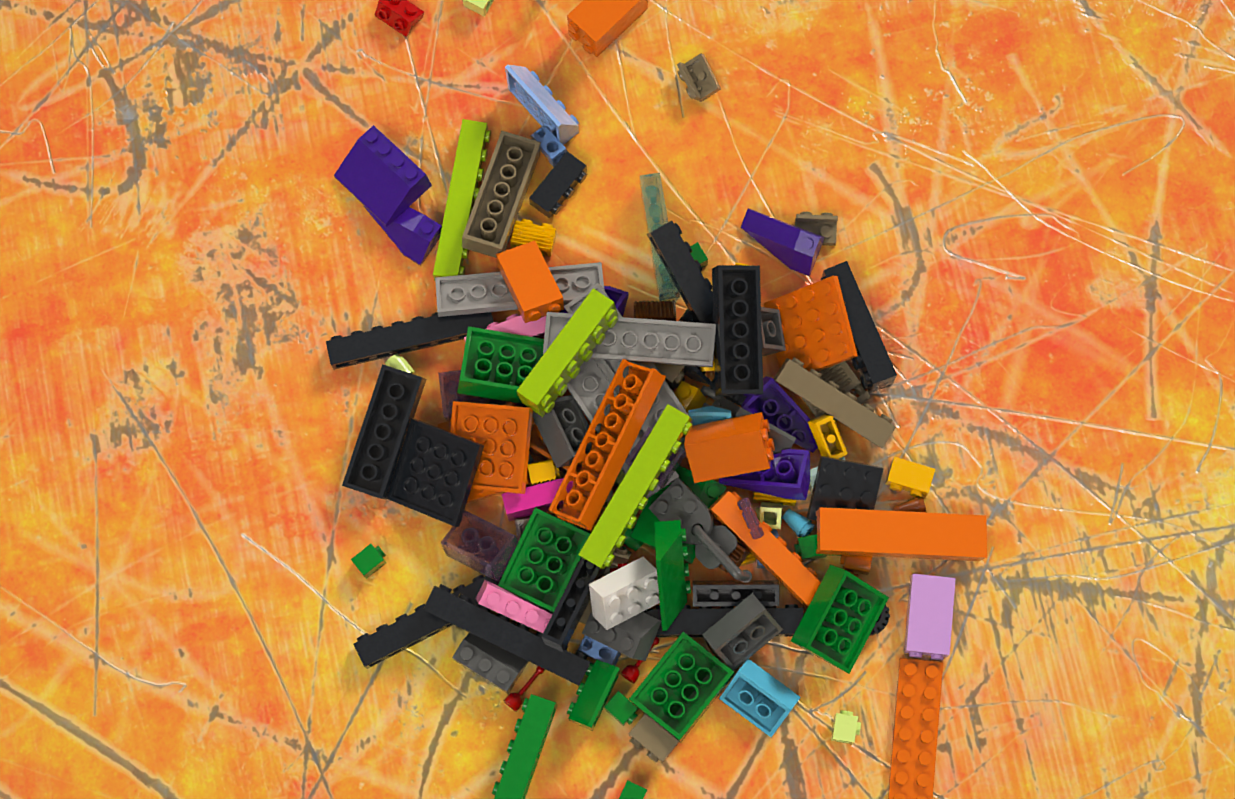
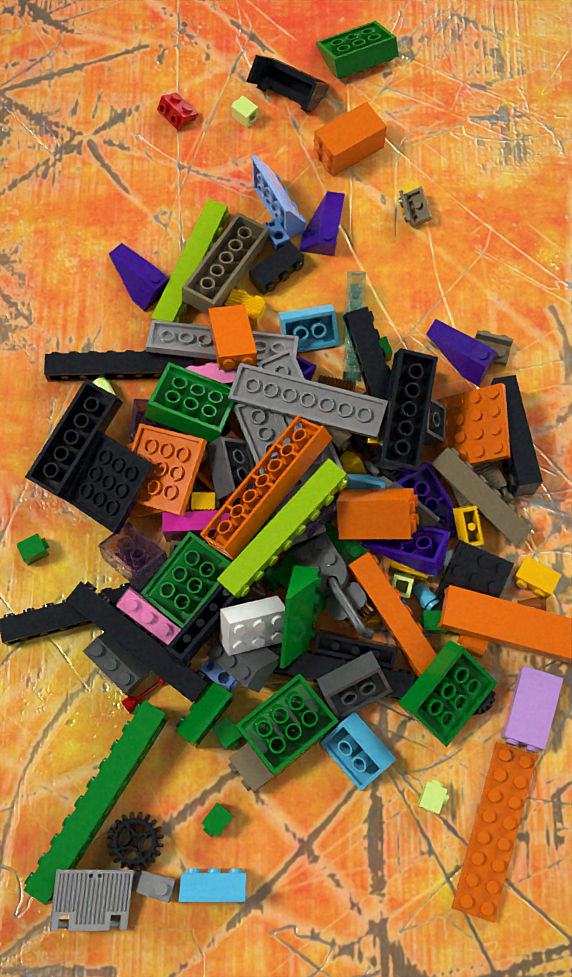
camera: 10 degrees right, 5 degrees down
dark purple slope [334,125,432,227] -> none
lime brick [516,288,618,417] -> none
red hinge [620,637,659,684] -> none
axle [737,498,764,539] -> none
none -> medium azure slope [278,304,339,353]
none -> dark purple wedge [300,191,345,256]

